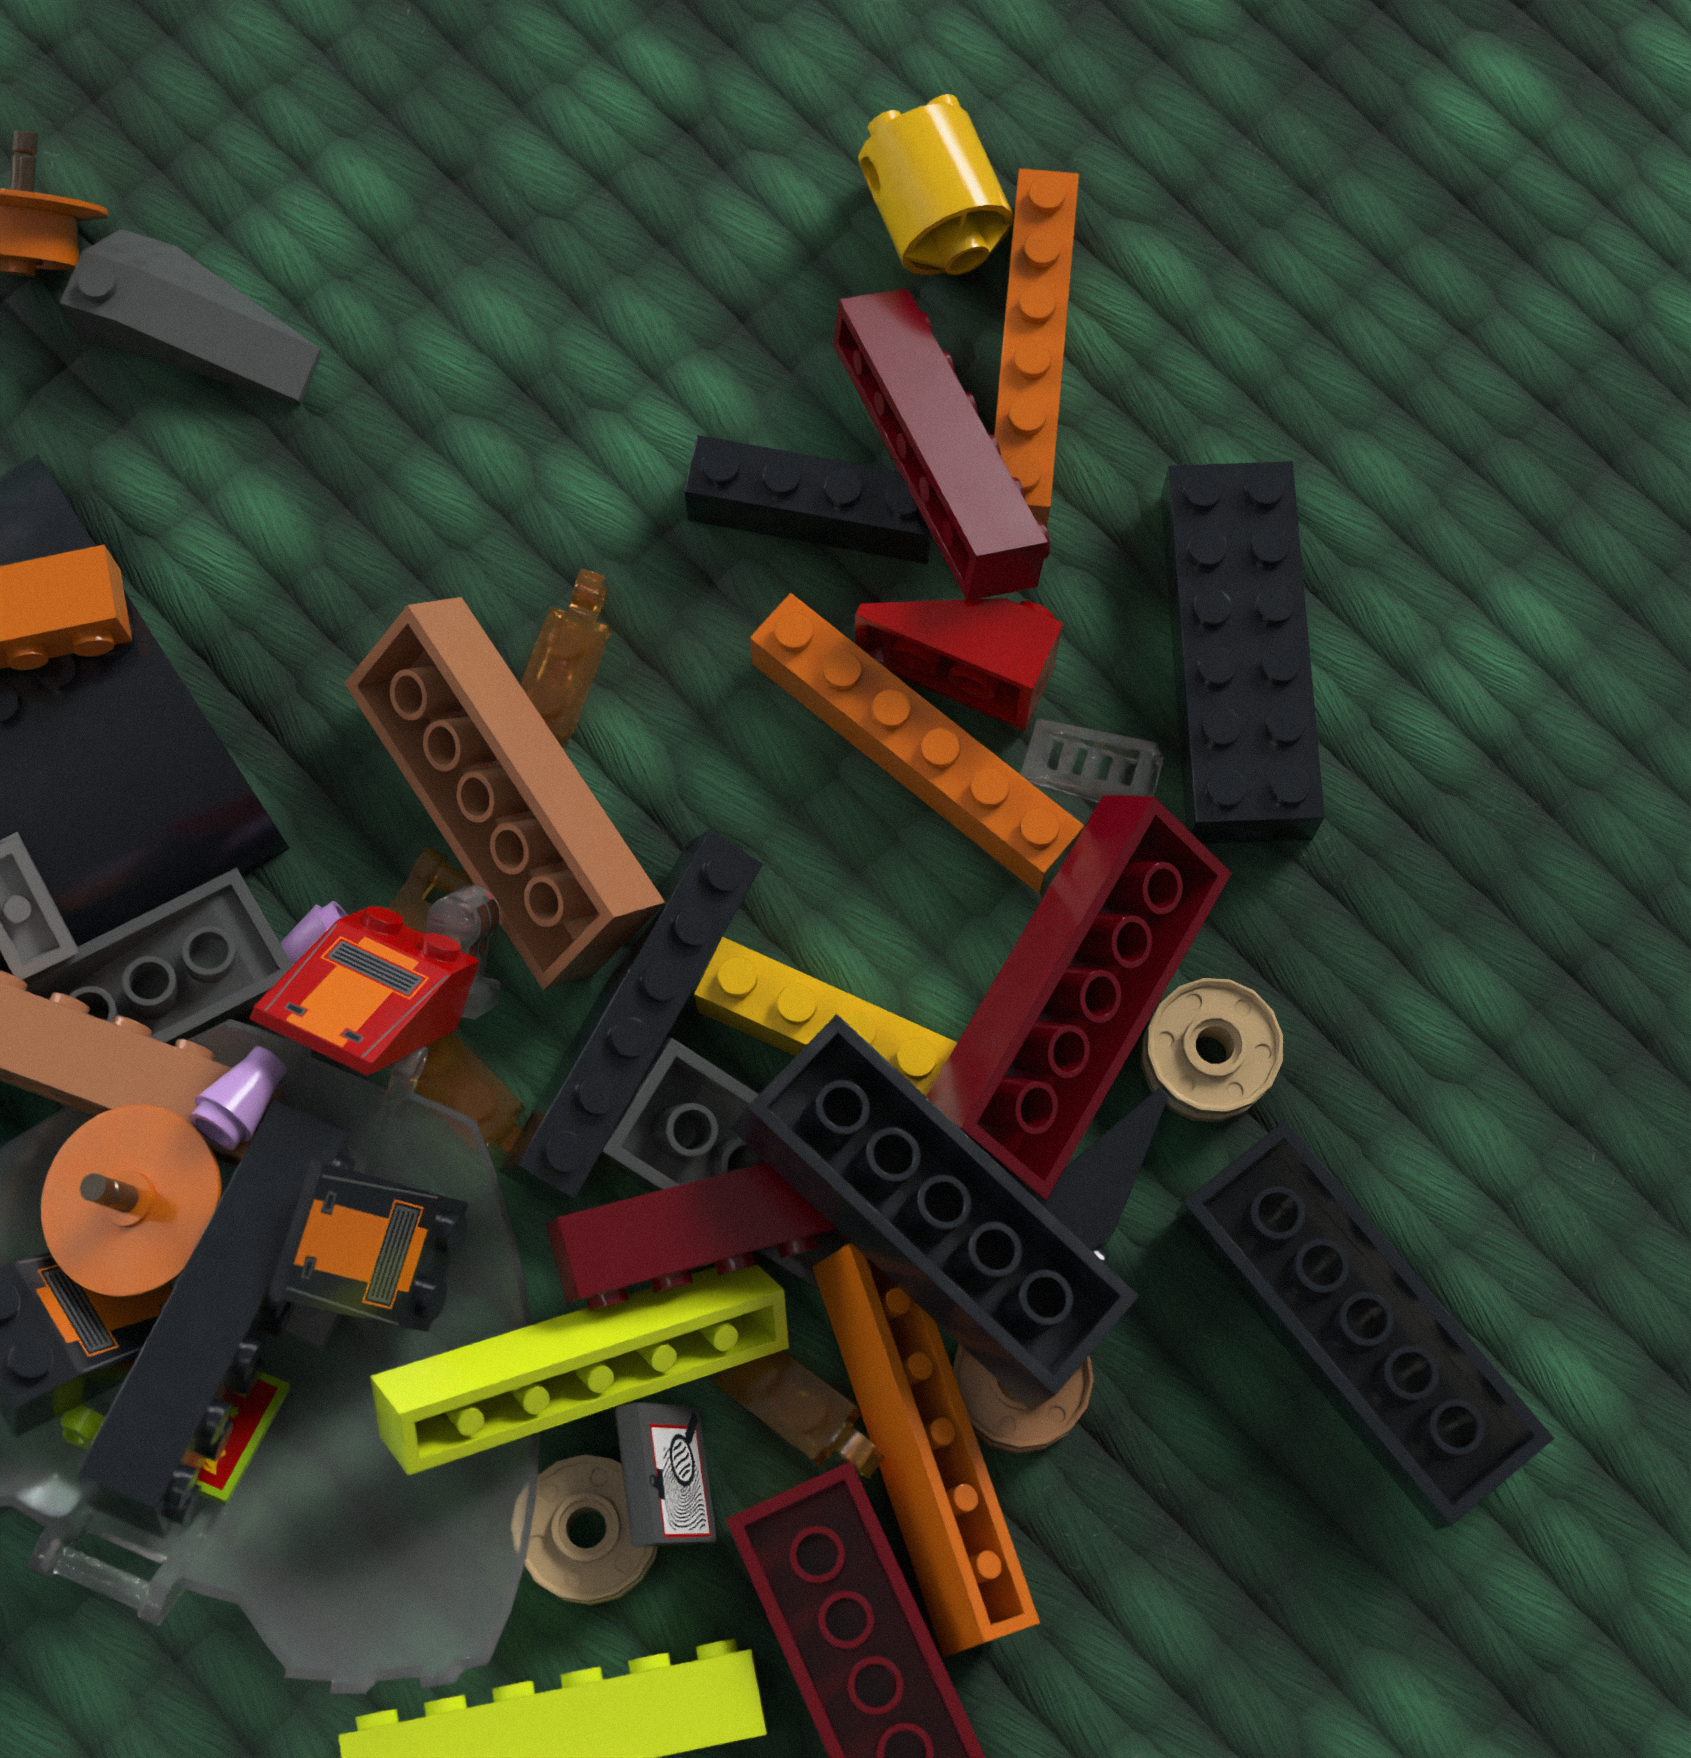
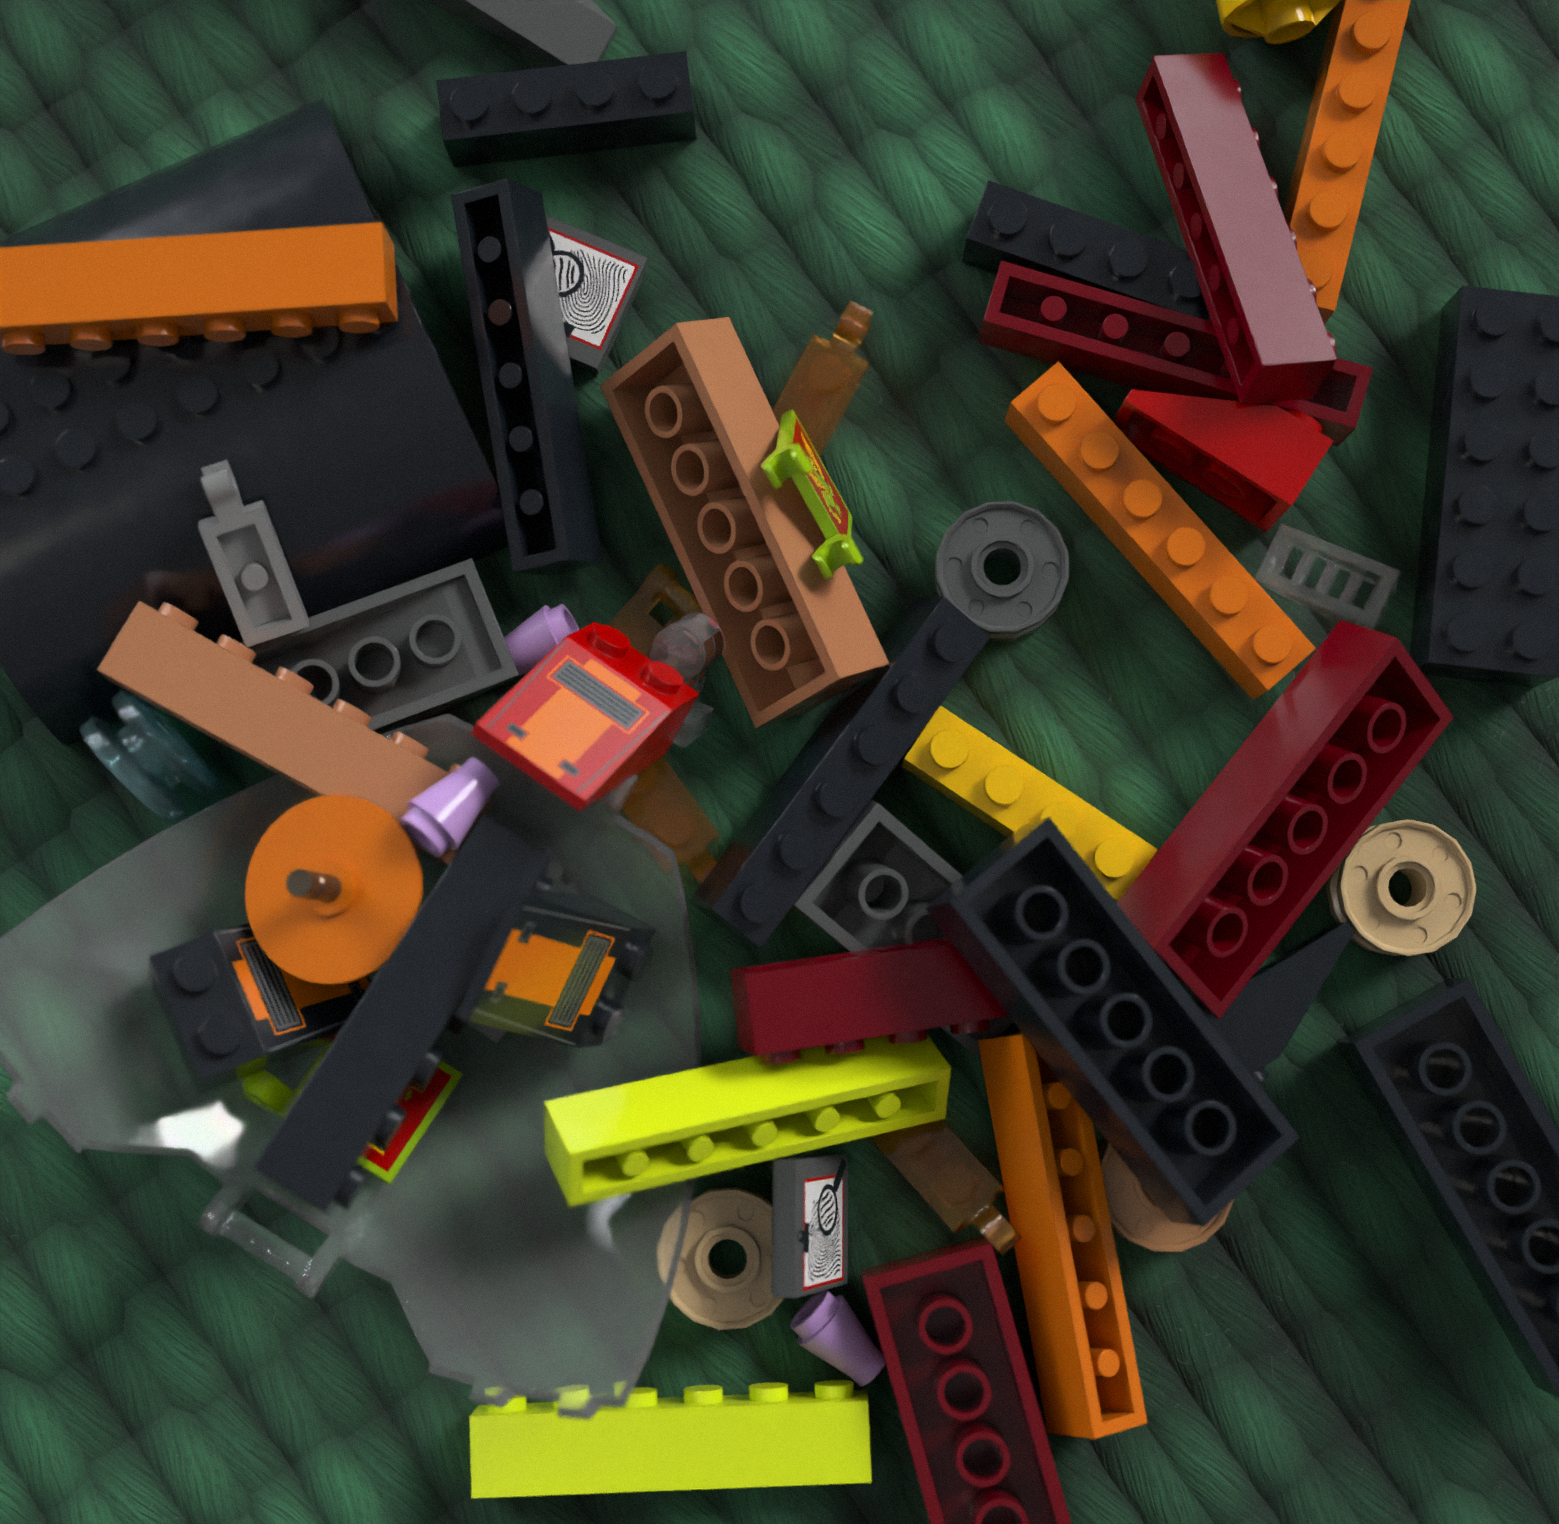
camera: 15 degrees right, 10 degrees up
none -> black brick [436,51,697,168]
none -> black brick [451,178,603,576]
none -> tile [546,215,649,375]
none -> lime flag [761,409,863,580]
none -> lavender cone [790,1290,886,1387]
none -> dark grey wheel [935,501,1069,641]
none -> dark red brick [978,261,1373,447]

